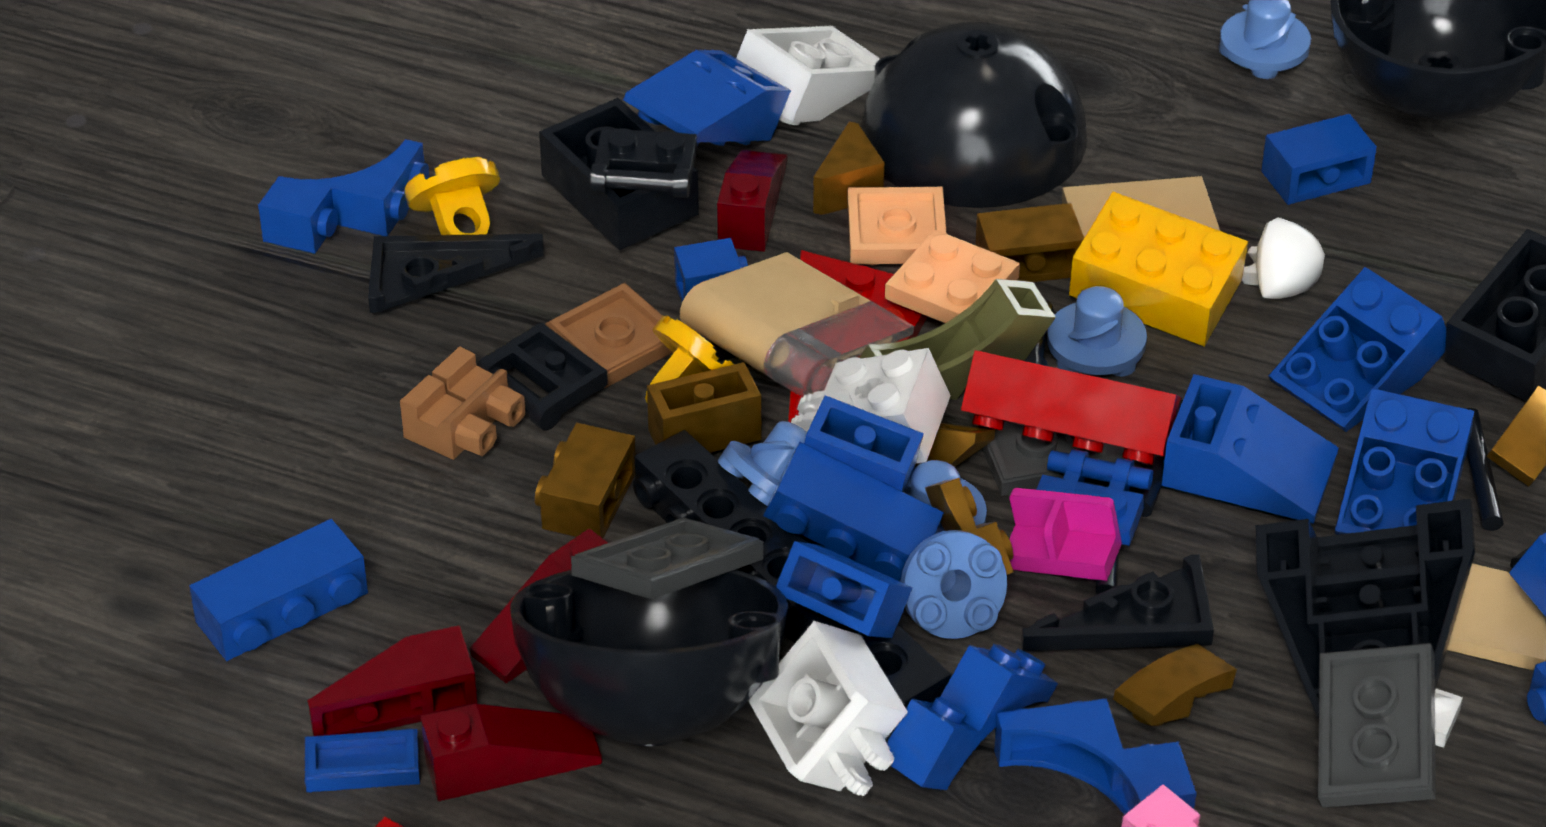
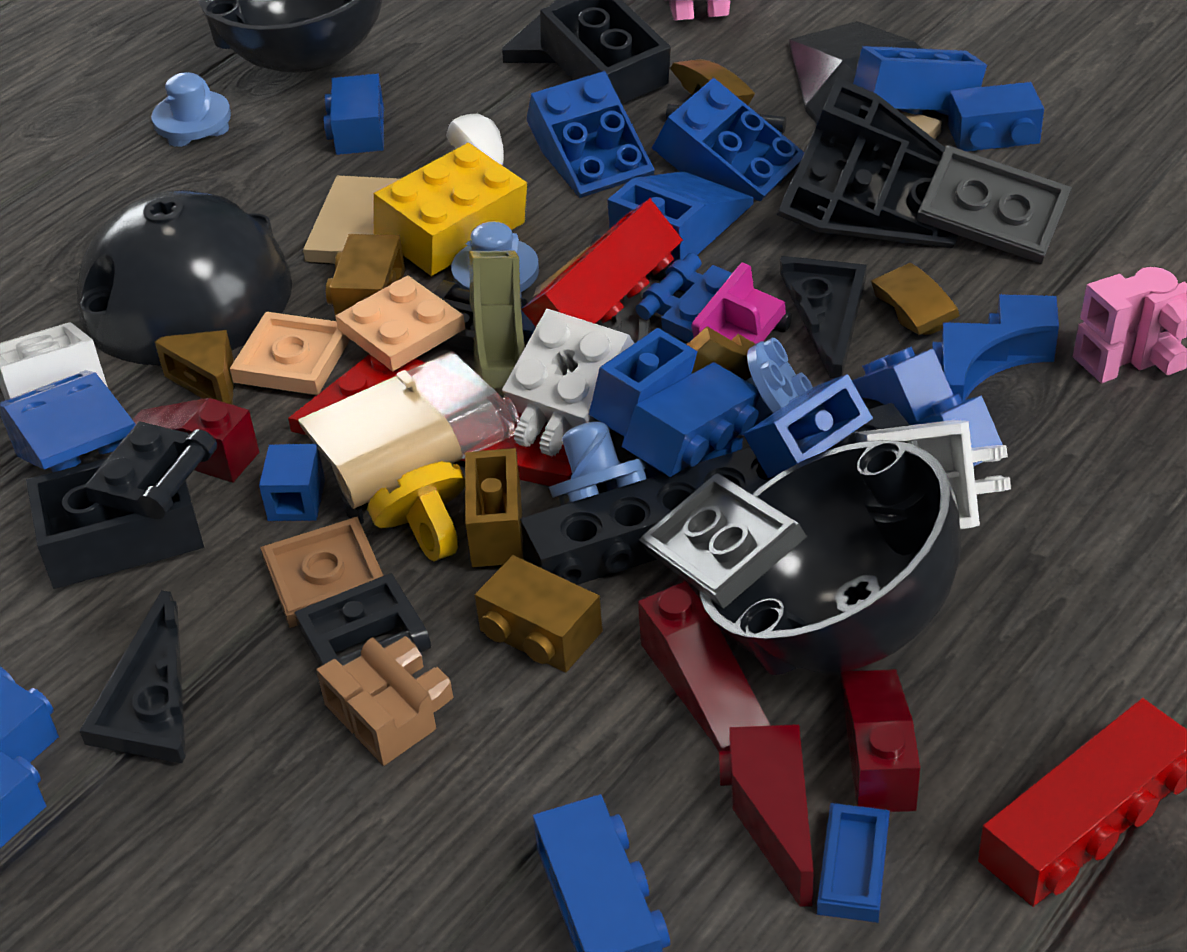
camera: 70 degrees left, 0 degrees up
yellow tile [404,157,500,235] -> none

